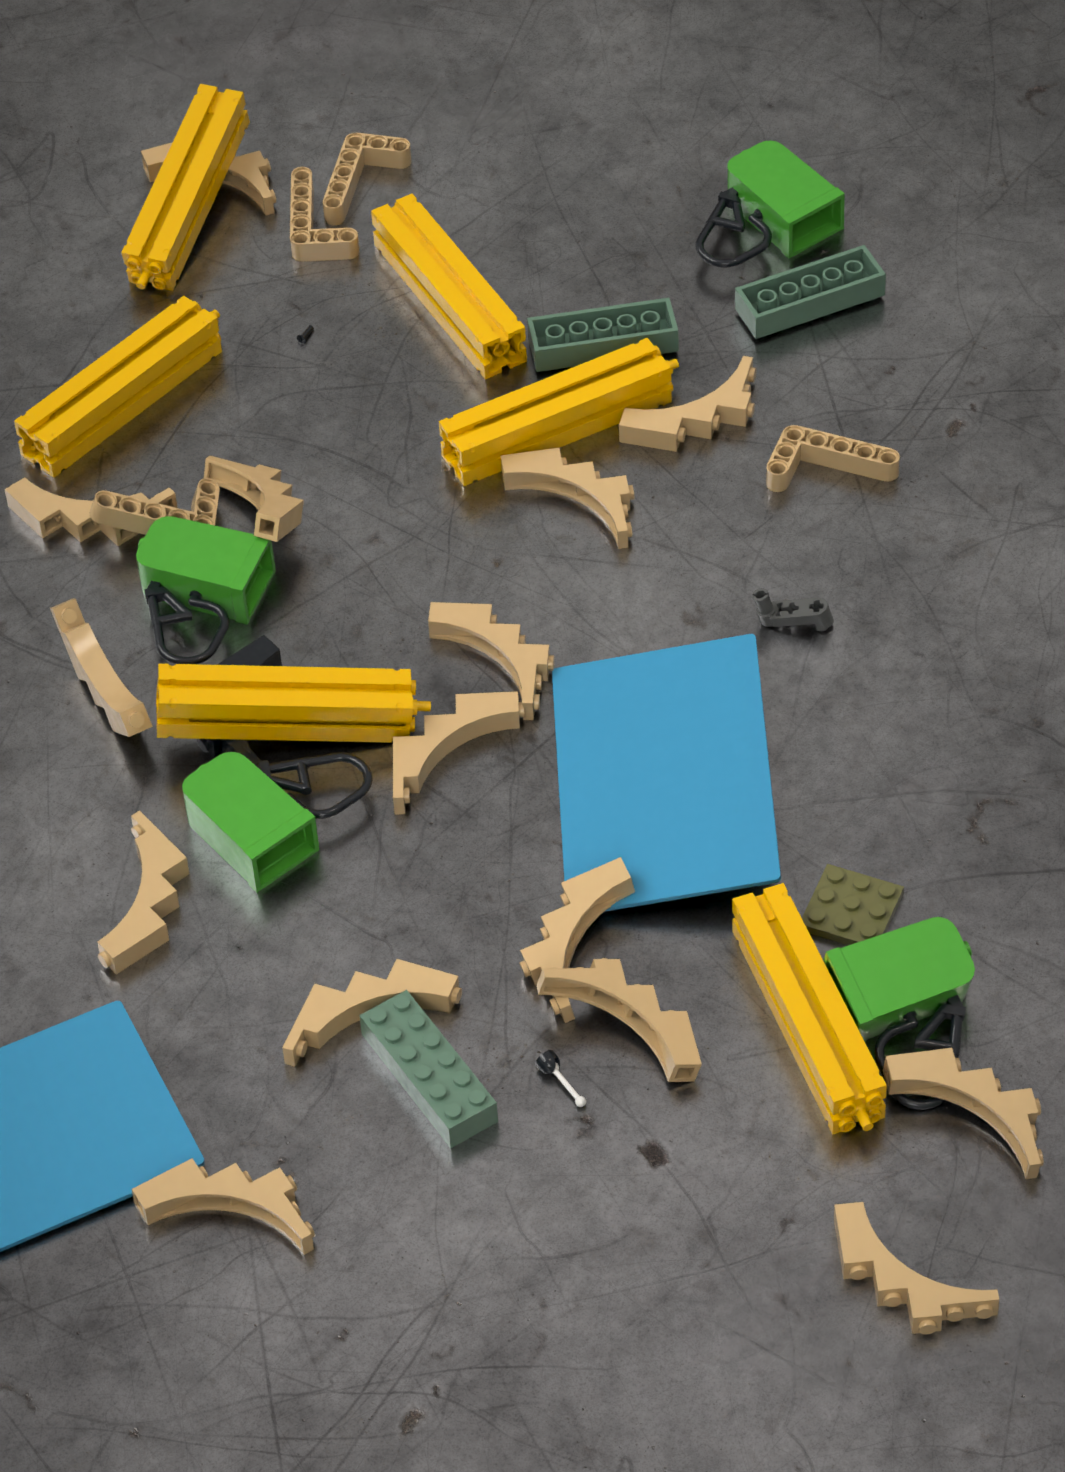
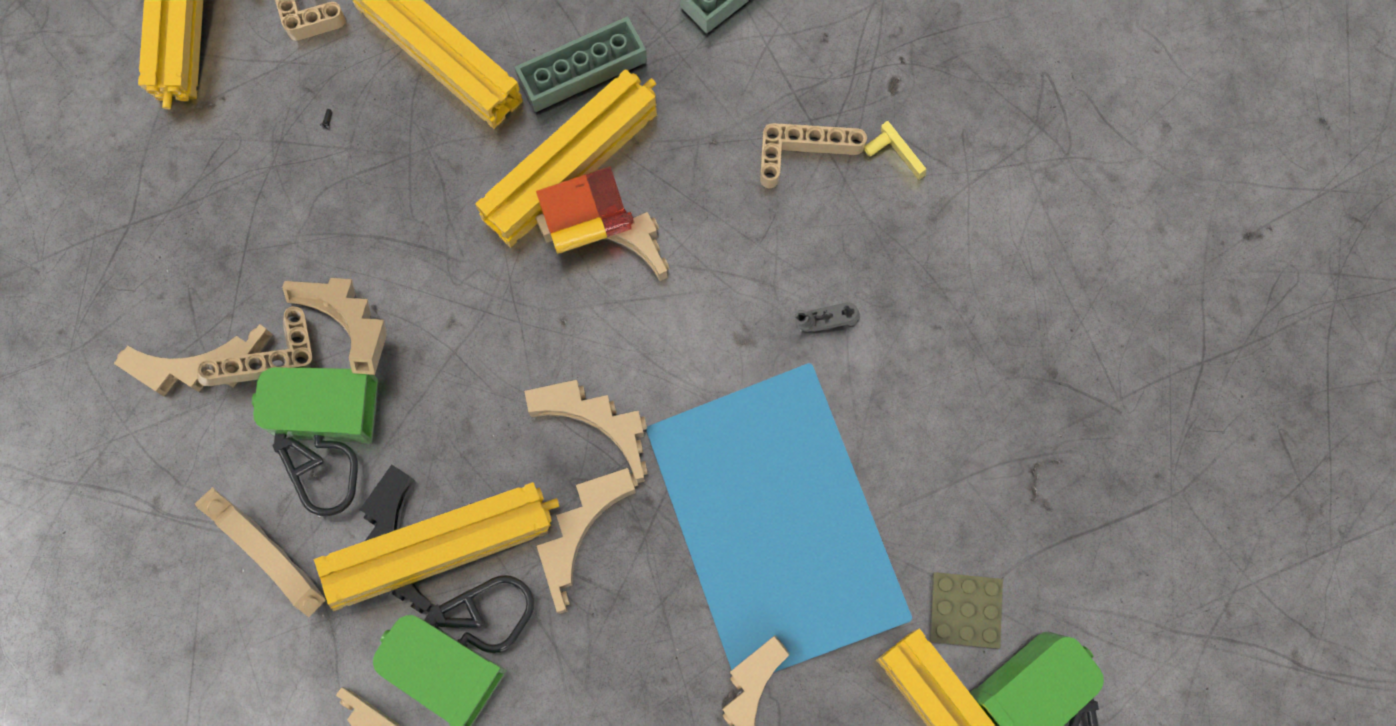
camera: 20 degrees left, 25 degrees up
yellow brick [14,296,222,478] -> none
tan arch [619,356,756,452] -> none
none -> clear red door [536,166,635,254]
none -> light yellow piece [864,121,926,180]

